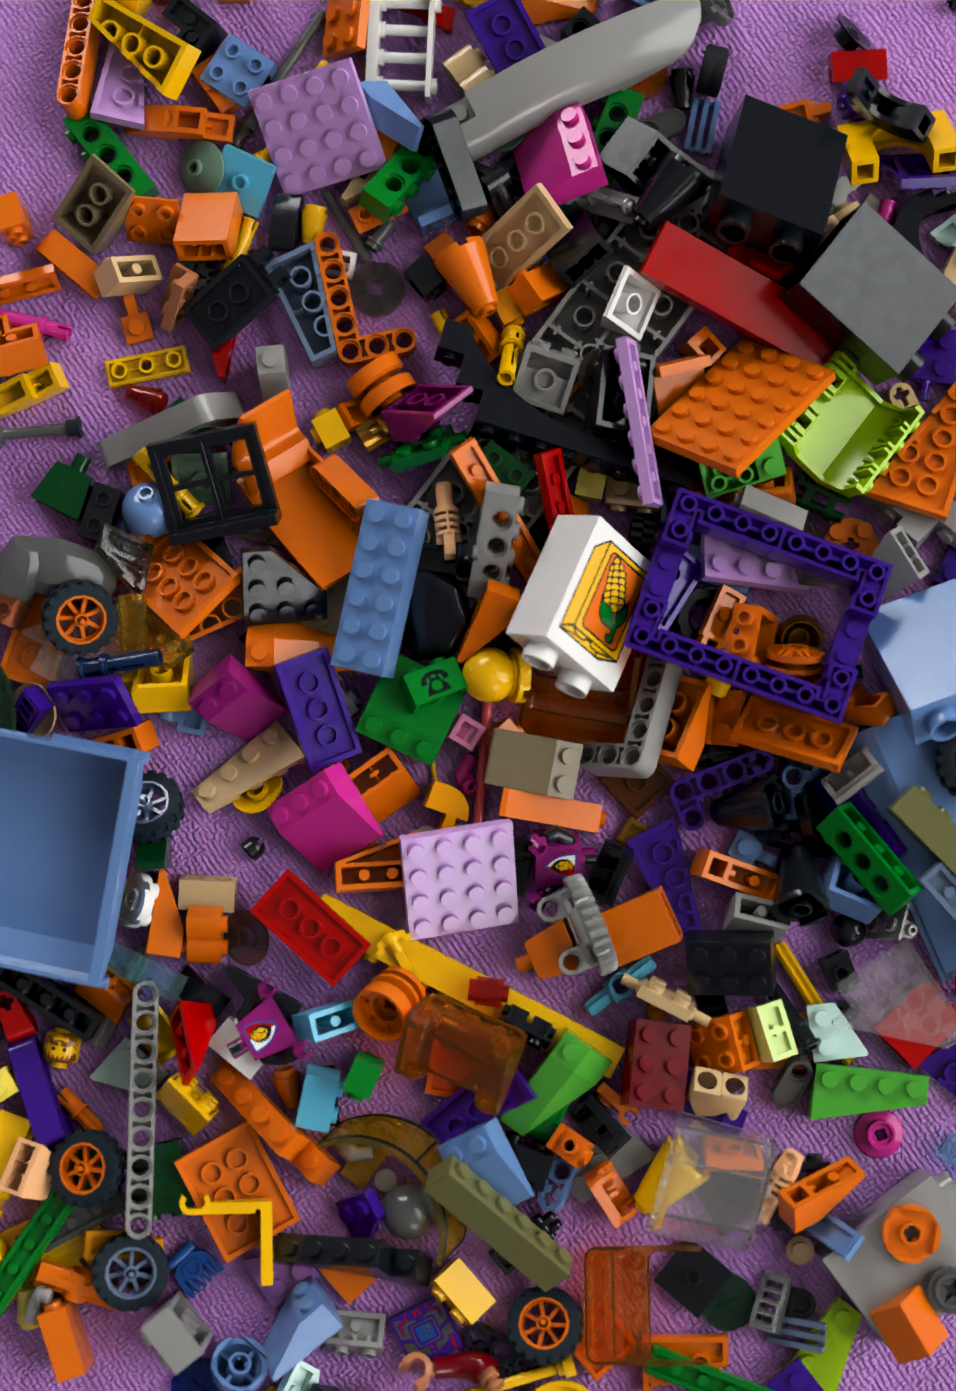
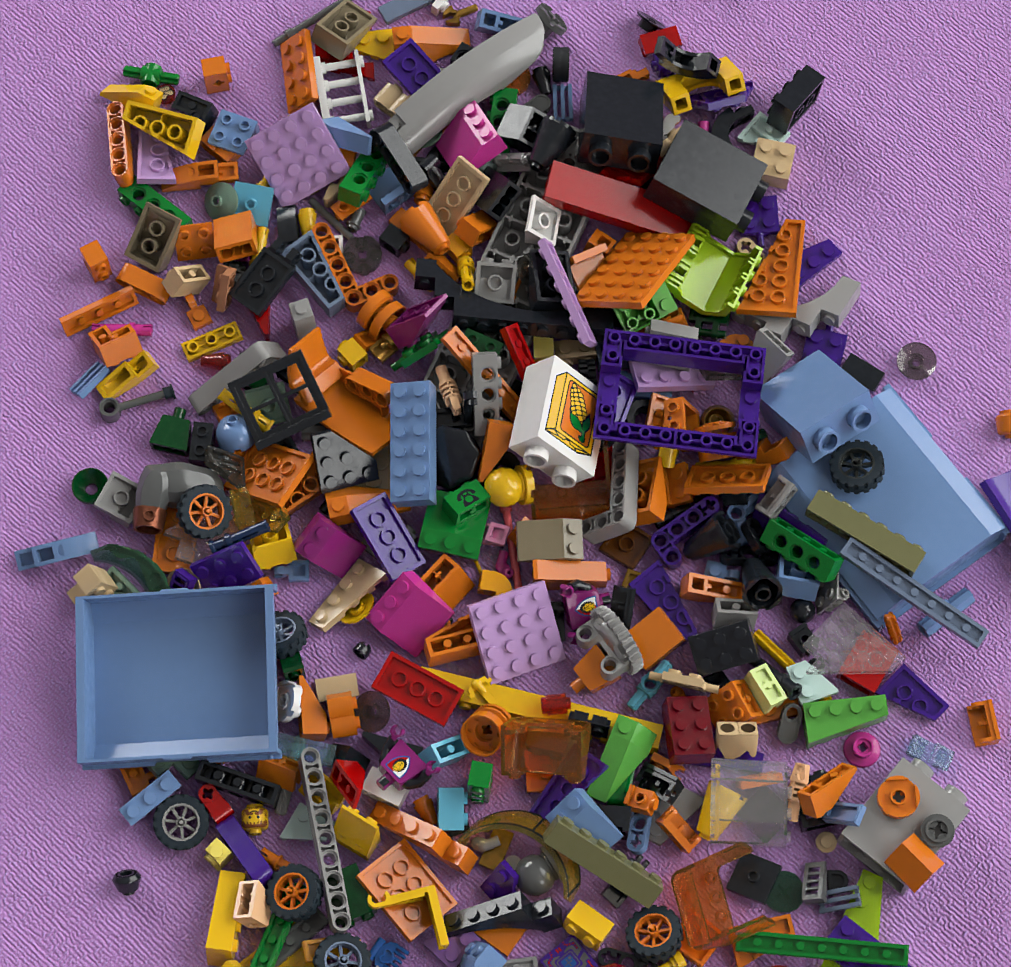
camera: 10 degrees left, 15 degrees down
dark grey bar [232,9,326,149] -> none

